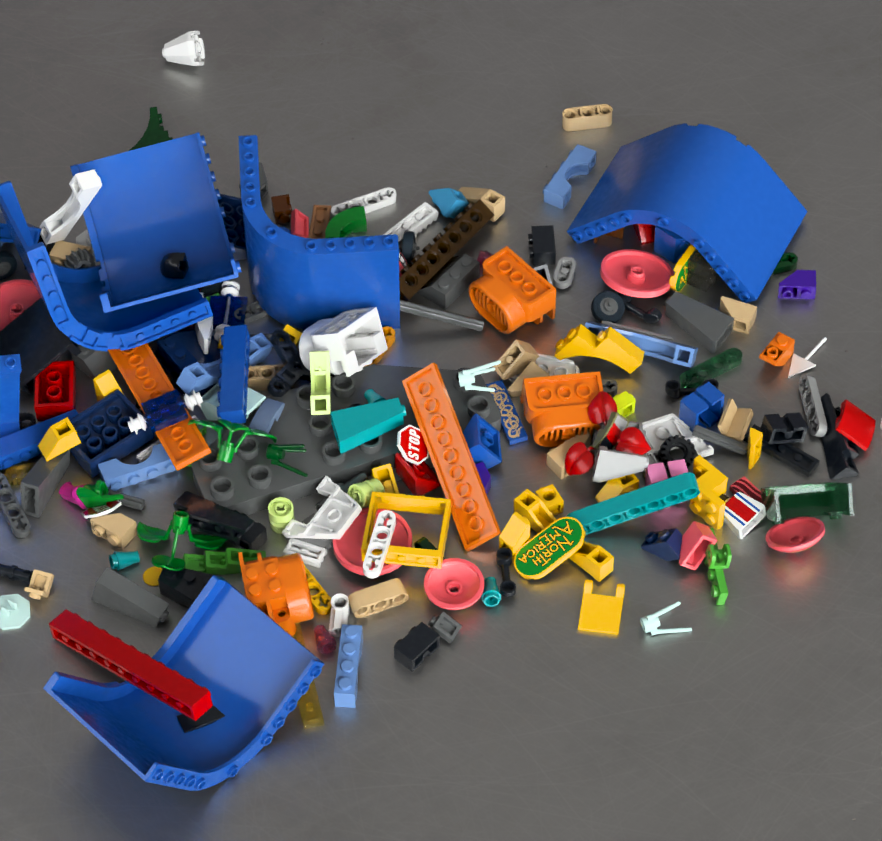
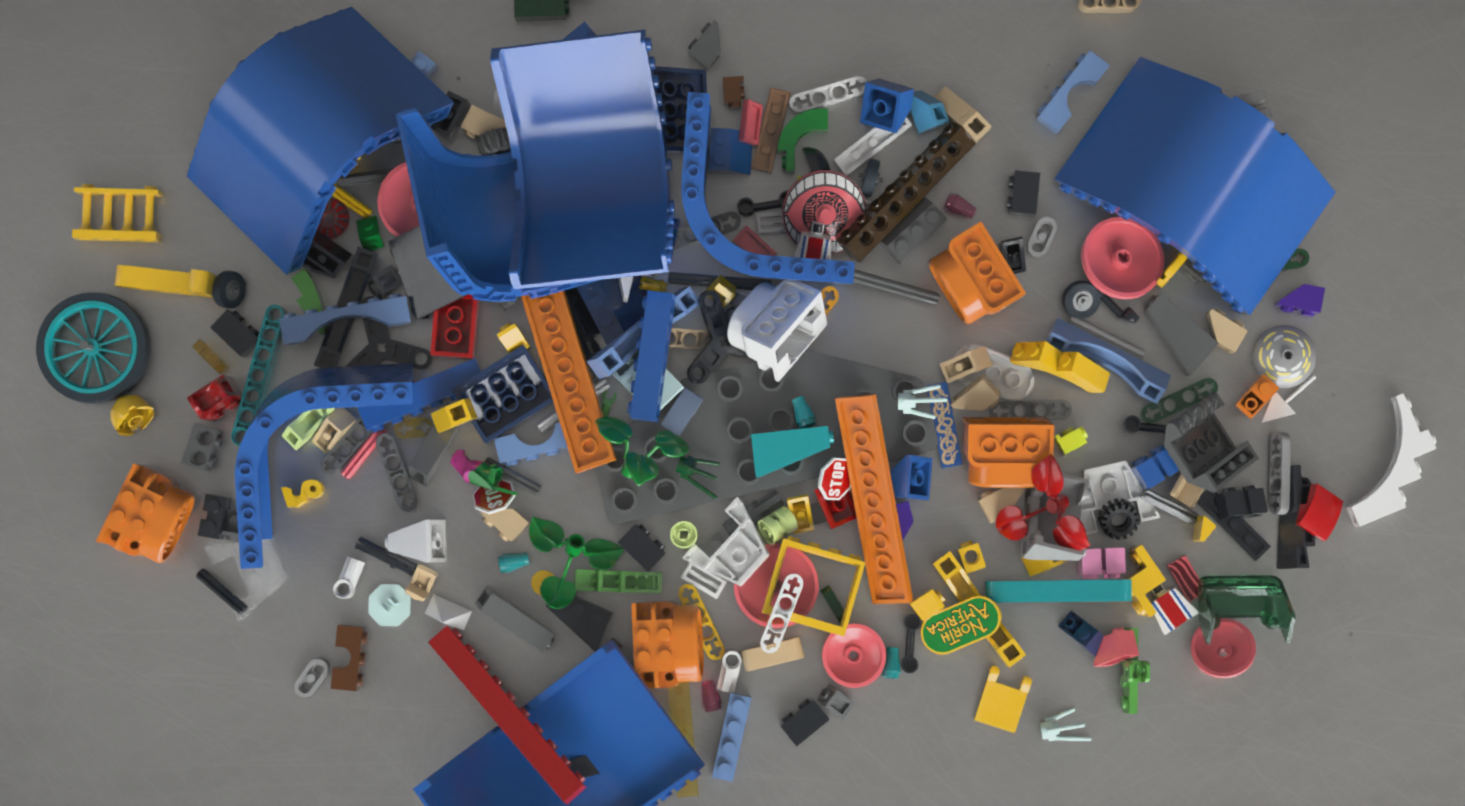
camera: 10 degrees right, 35 degrees up
white arch [39,169,102,245] -> none
clear blue plate [127,389,204,434] -> none
black brick [160,253,189,279] -> none
black wedge [173,491,254,542] -> none
yellowish green arch [310,351,331,415] -> none
slope [592,412,630,450] -> none
none -> white slope [385,519,447,562]
none -> white slope [425,594,472,630]
none -> blue slope [860,78,914,133]
none -> dark grey slope [1164,392,1259,493]
none -> light grey dish [1252,325,1316,388]

